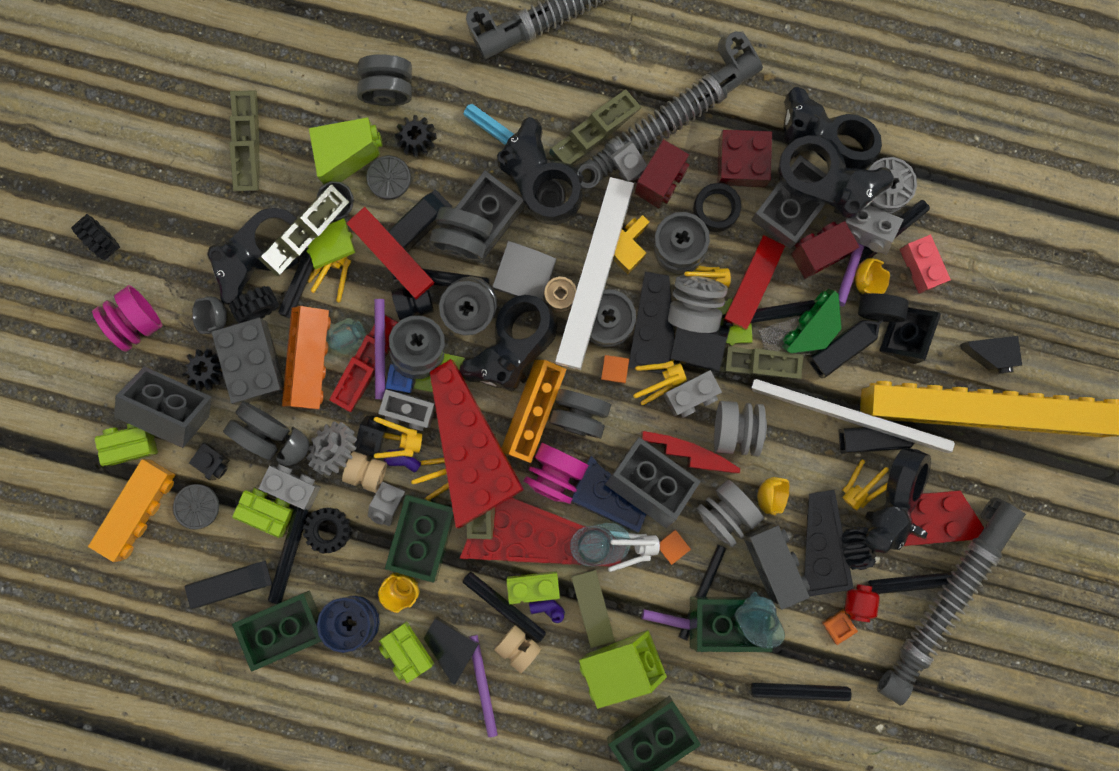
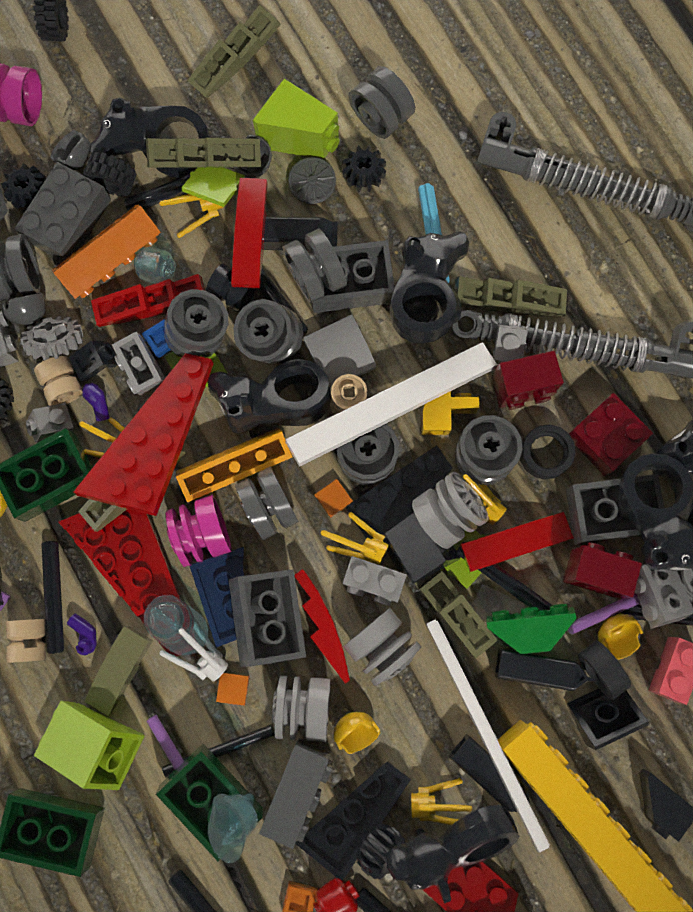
camera: 50 degrees right, 5 degrees down
medium lavender bar [374,299,385,399] -> none
yellow plant [374,417,422,458] -> none
lime brick [507,571,560,604] -> none

